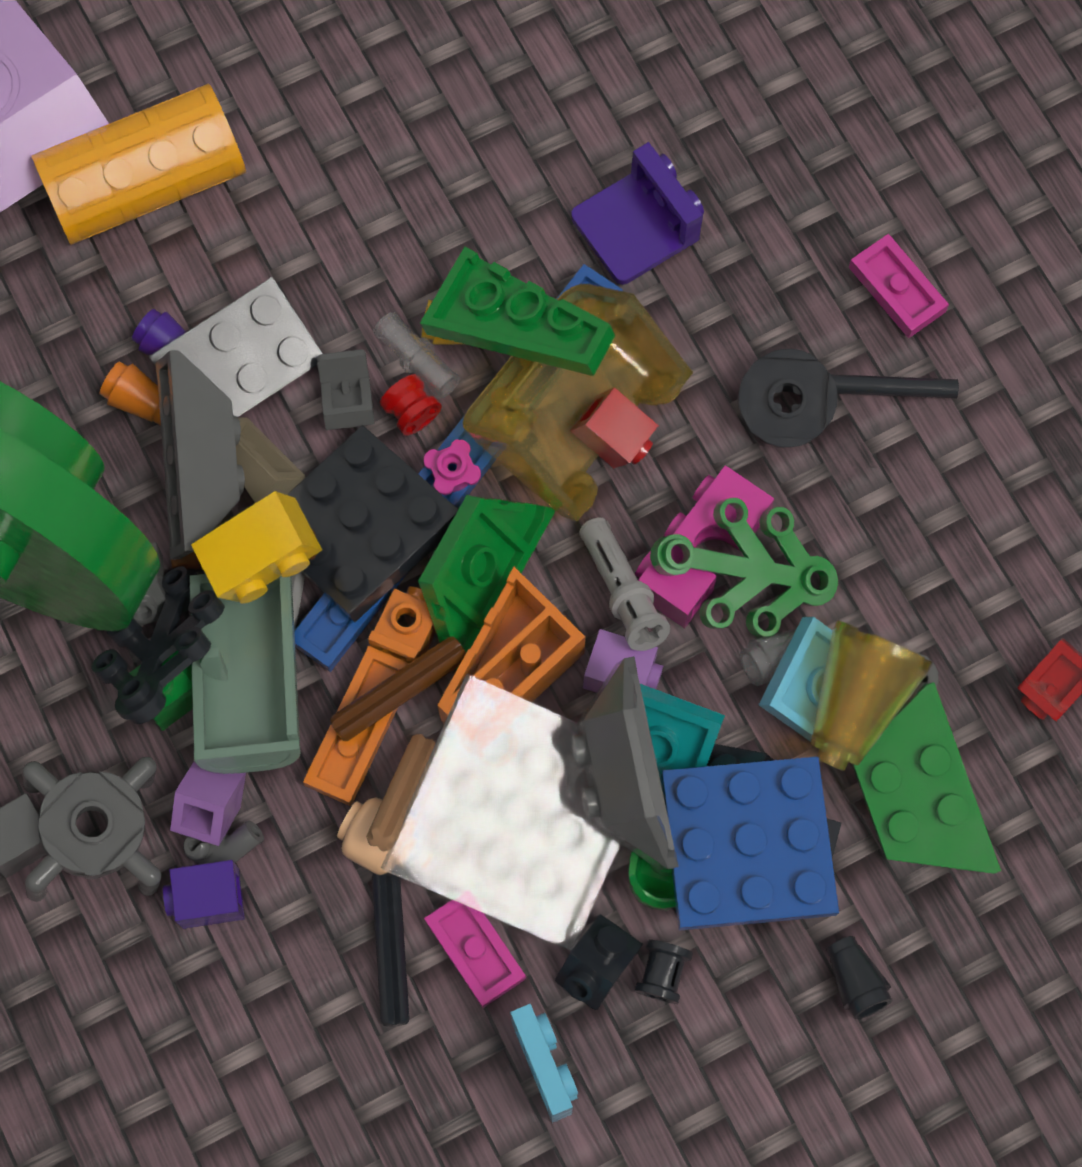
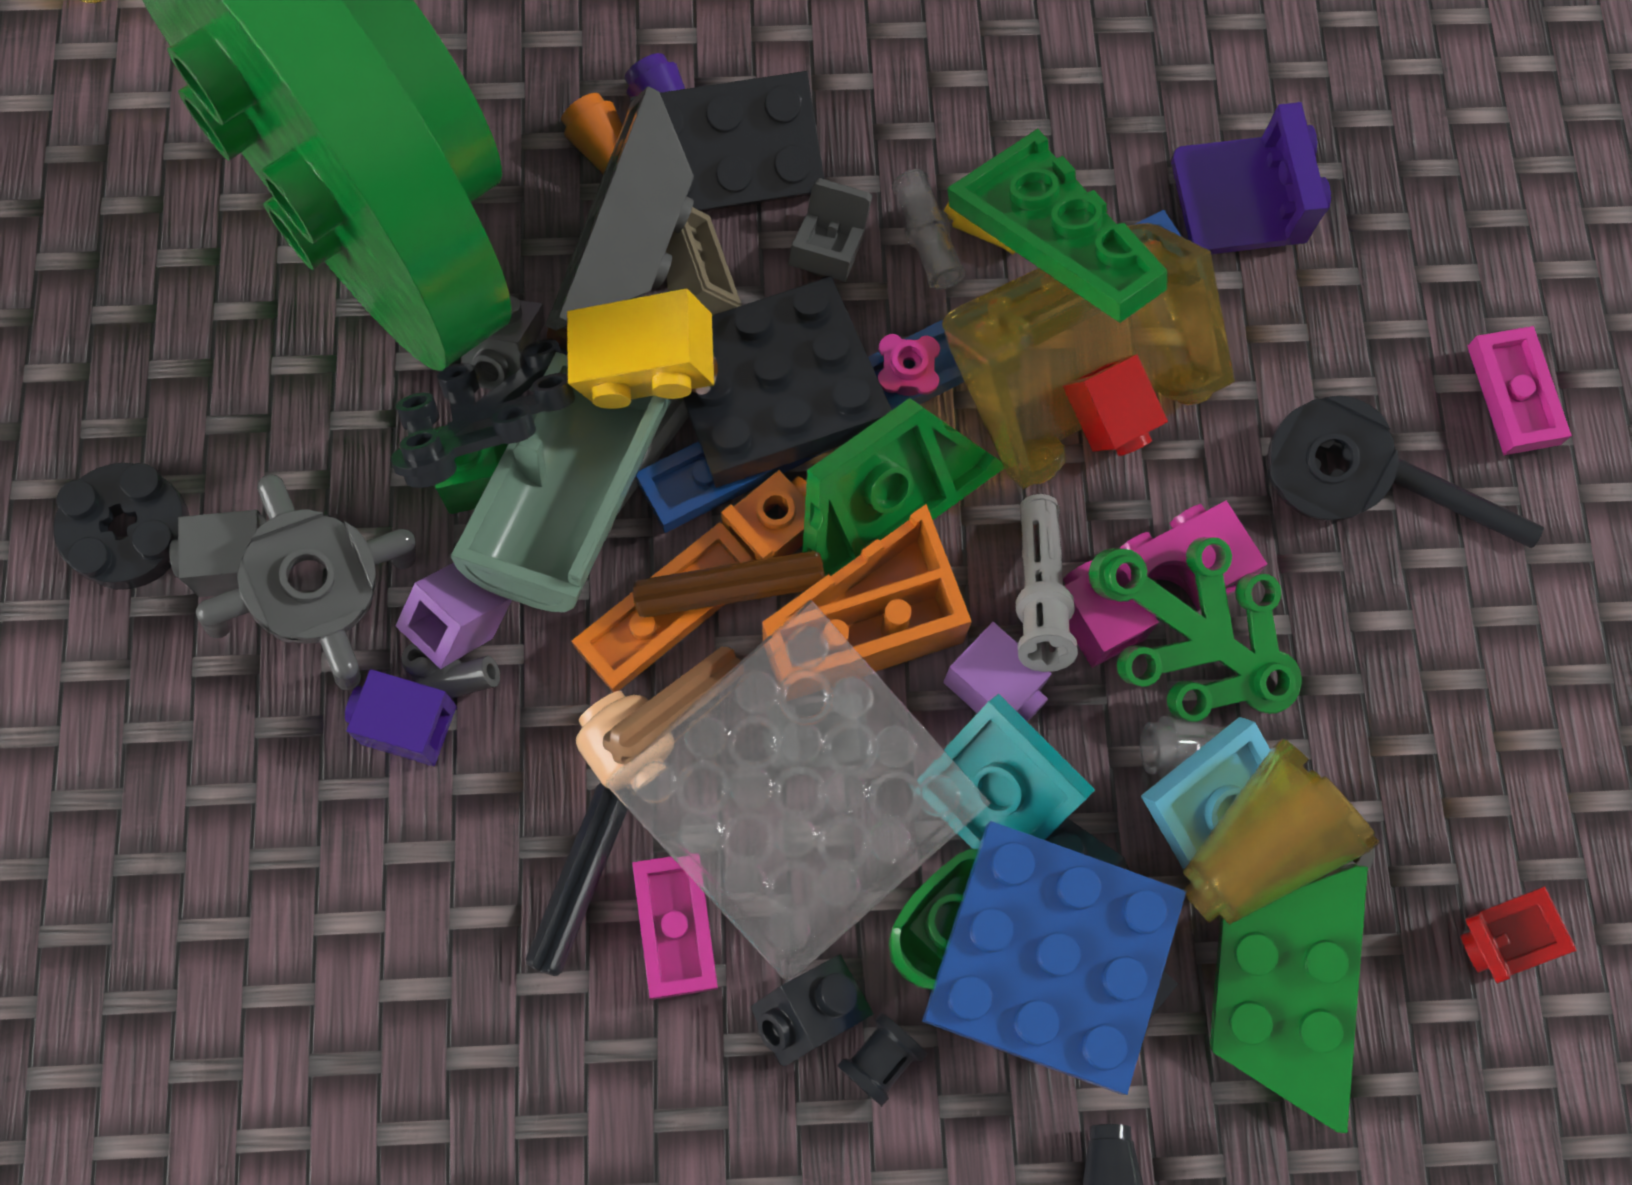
camera: 20 degrees right, 0 degrees up
red wheel [380,374,442,436] -> none
medium azure plate [510,1003,578,1123] -> none
dark grey wedge [571,656,679,870] -> none

